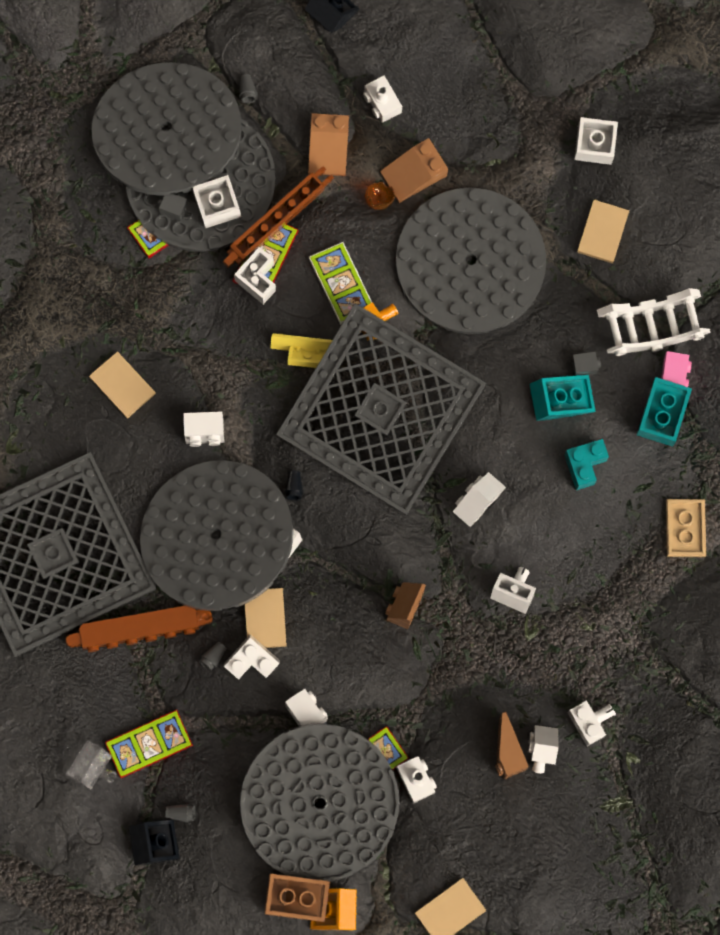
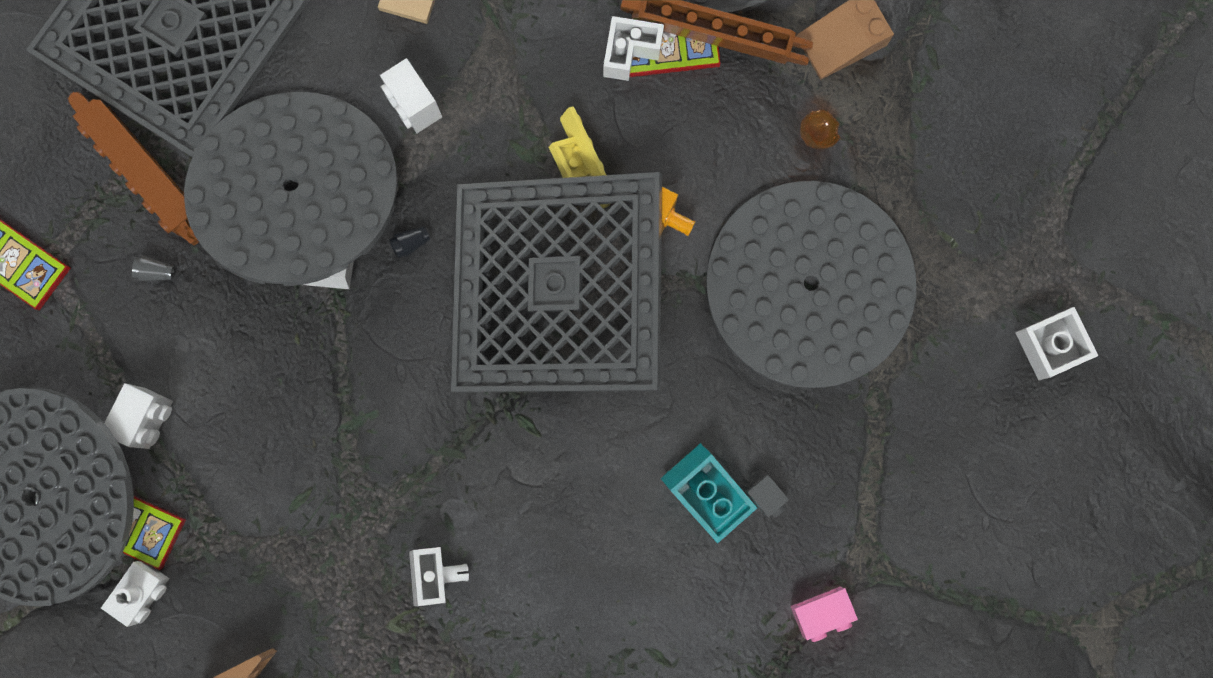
camera: 65 degrees right, 5 degrees up
white brick [224,634,280,680] -> none
tan tile [245,588,287,648] -> none
tile [309,242,372,325] -> none
white brick [363,76,402,123] -> none
medium nougat slope [380,138,448,203] -> none
medium nougat slope [385,582,426,630] -> none
white brick [453,472,506,527] -> none
teal brick [564,439,609,490] -> none
tan tile [577,200,629,264] -> none
white fence [597,288,711,356] -> none
teal slope [636,377,692,447] -> none

